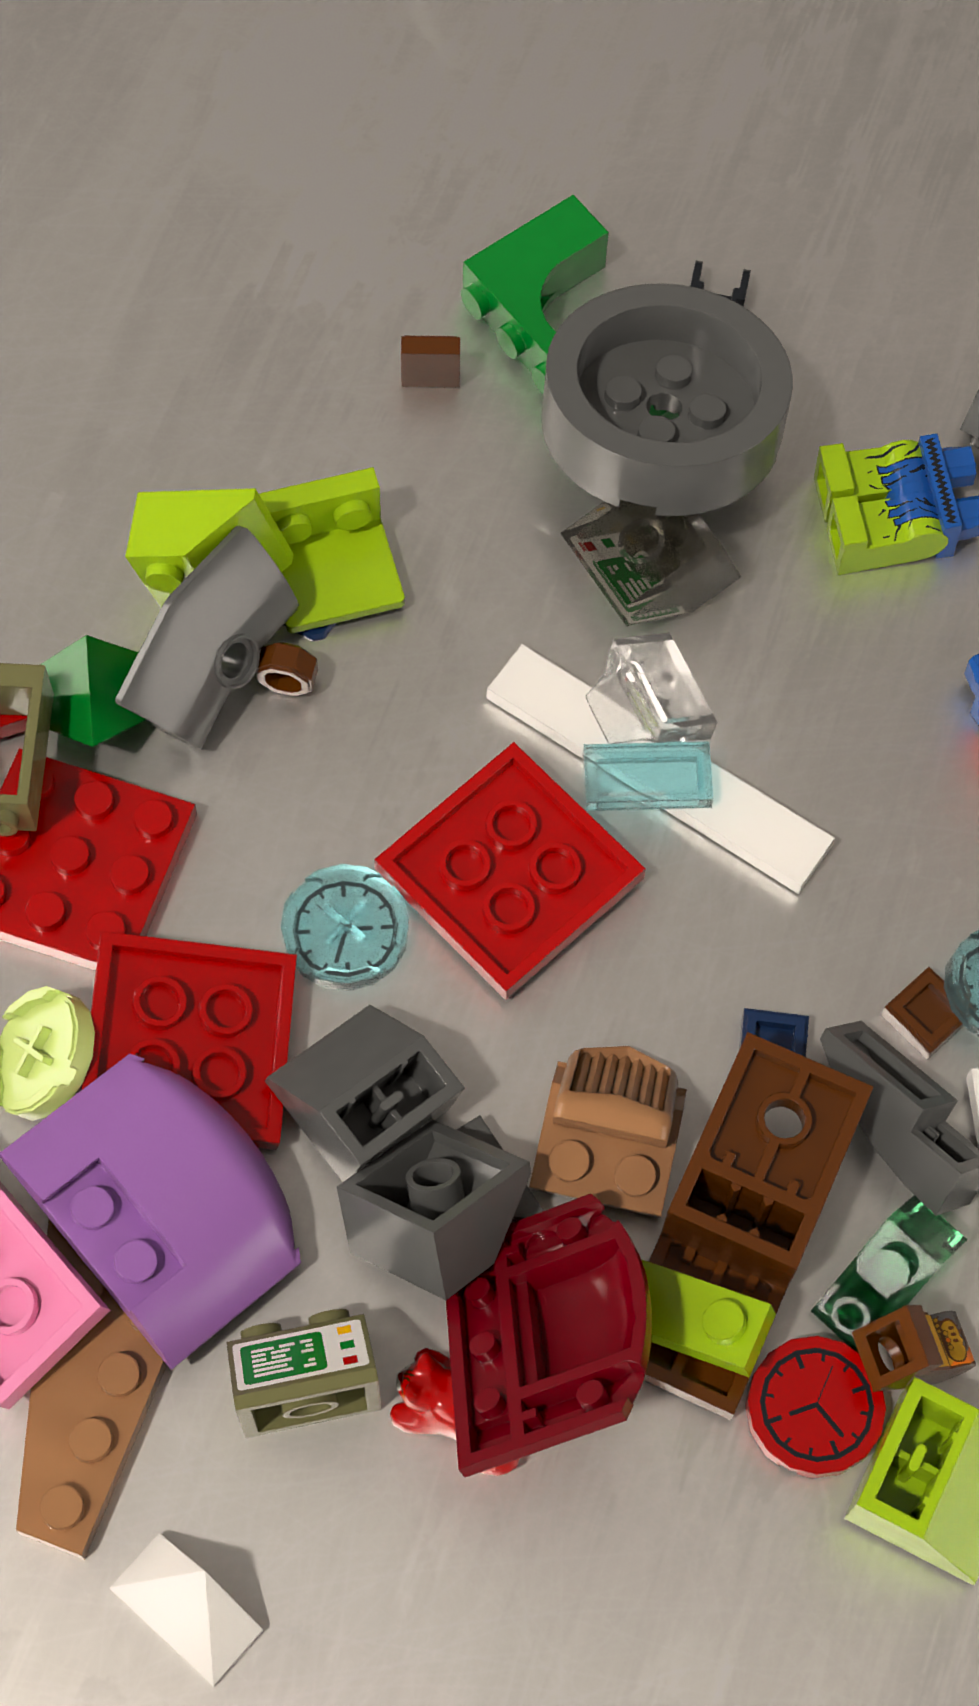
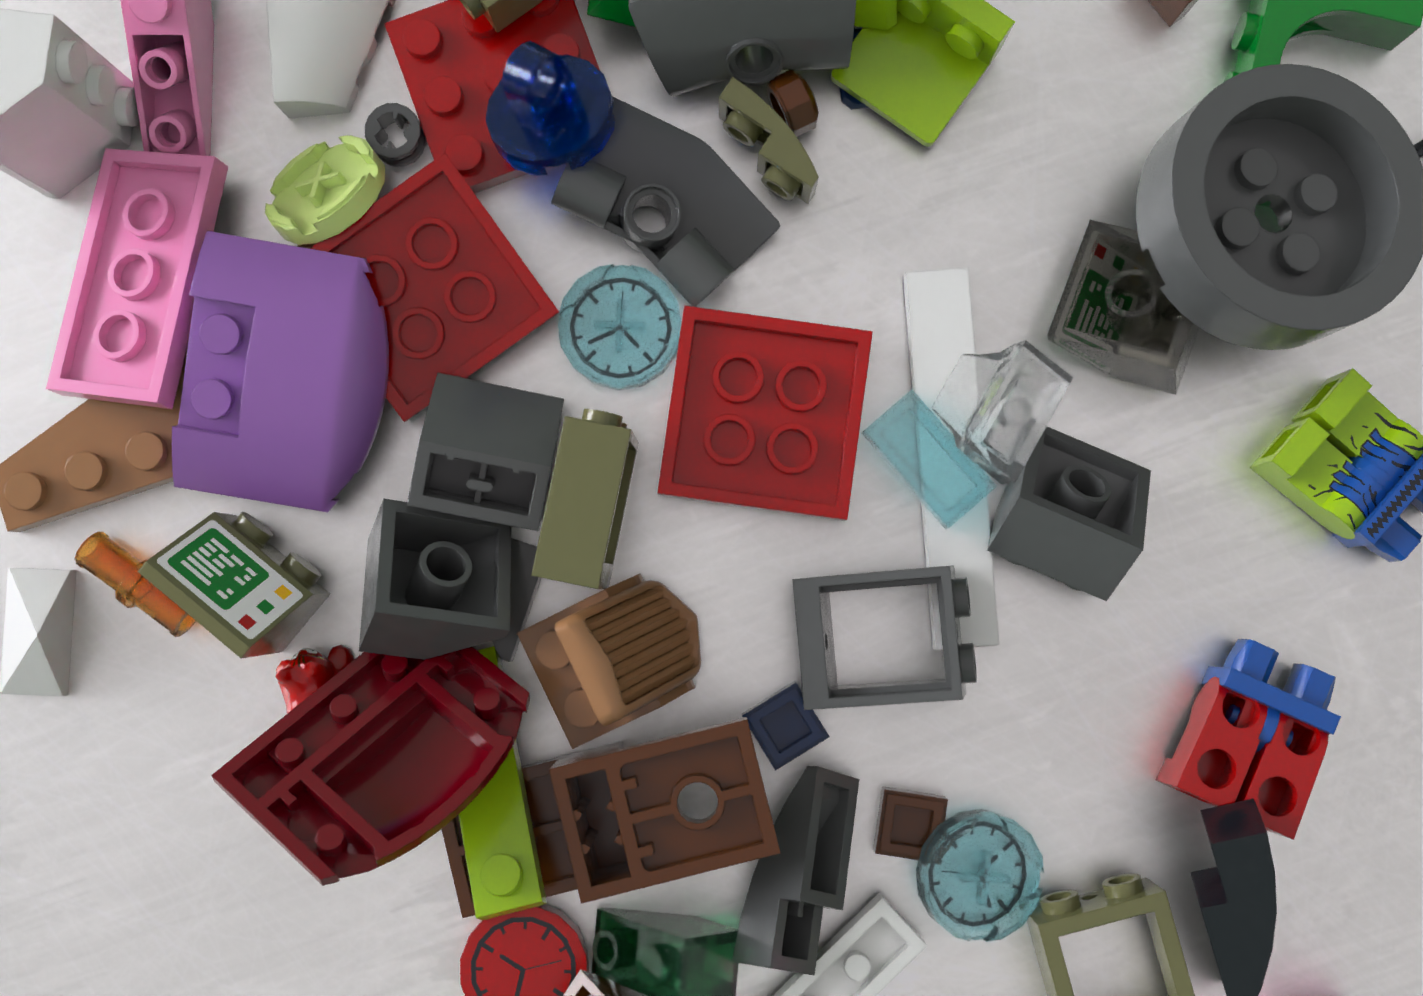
camera: 60 degrees right, 20 degrees up
none -> clear orange pin [74,531,196,637]
none -> dark grey bush [365,103,426,167]
none -> clear blue tile [485,41,616,176]
none -> olive window [531,409,639,589]
none -> dark grey panel [551,93,780,307]
none -> olive slope [719,76,819,204]
none -> dark grey window [792,565,977,710]
none -> dark grey slope [987,421,1151,601]

